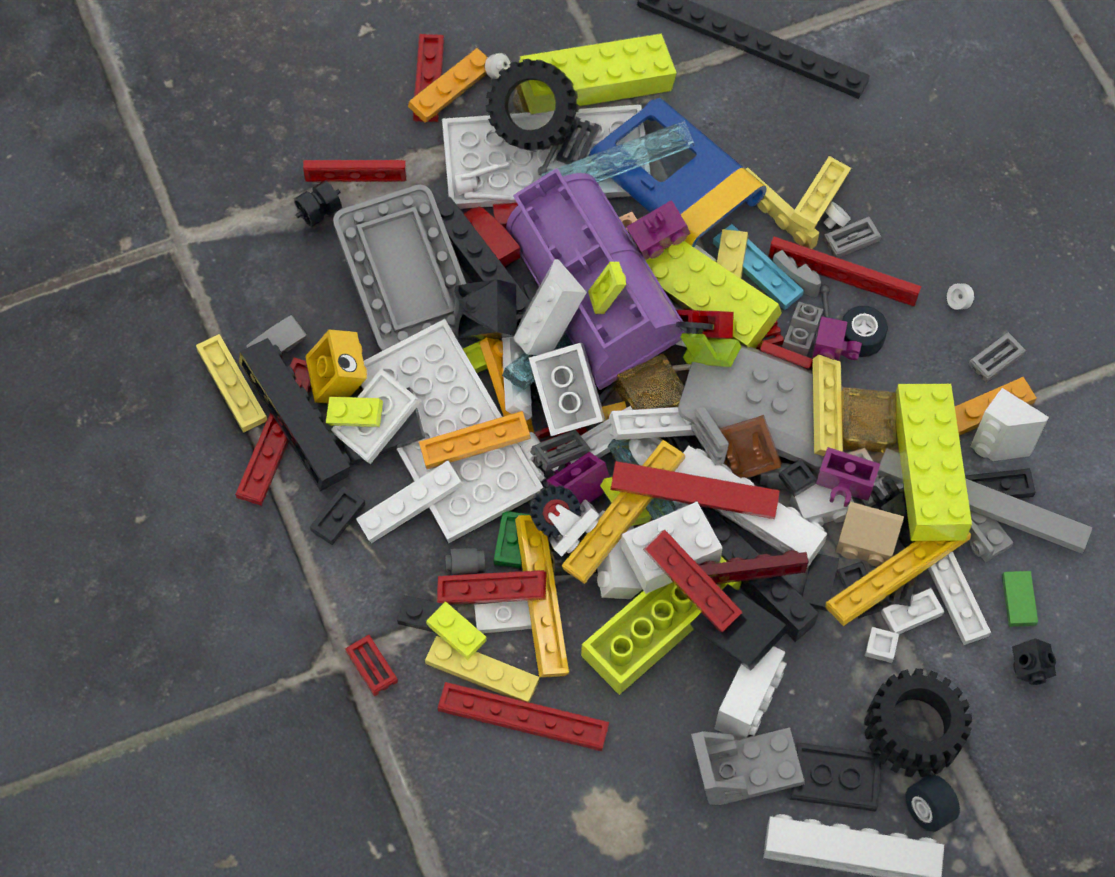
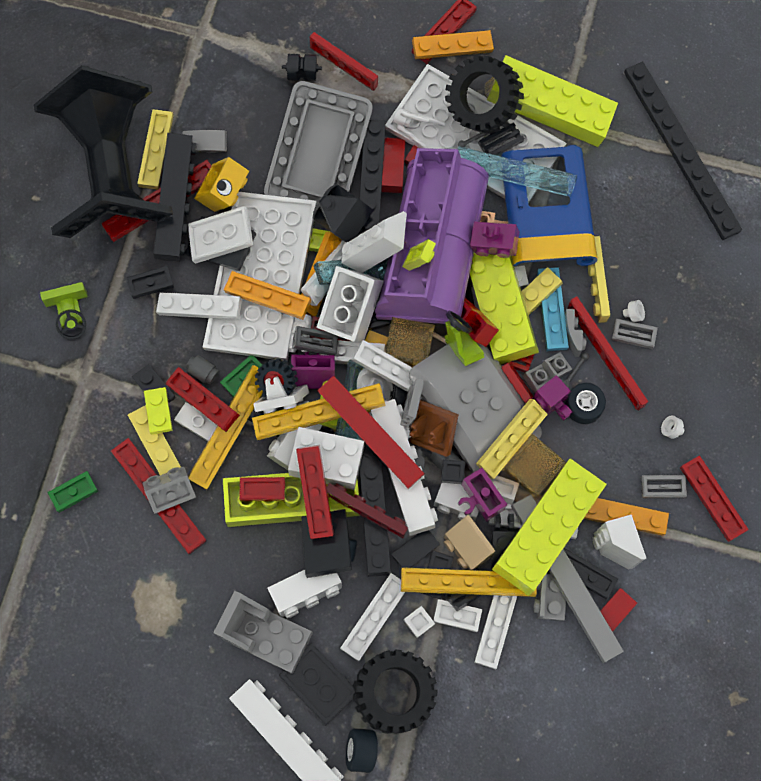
camera: 35 degrees right, 10 degrees up
neon yellow plate [326,397,383,427] -> none
red tile [345,635,398,696] -> none
white tile [485,53,511,79] -> none
light yellow plate [790,156,851,231] -> none
bright green tile [1002,571,1038,627] -> none
black brick [1012,638,1056,685] -> none
none -> black panel [34,65,173,238]
none -> lime piece [40,282,88,339]
none -> green plate [47,471,98,513]
none -> light grey bracket [143,467,196,514]
none -> red tile [239,477,285,501]
none -> white plate [340,573,405,661]
none -> red tile [600,588,637,632]
none -> red plate [680,455,749,542]

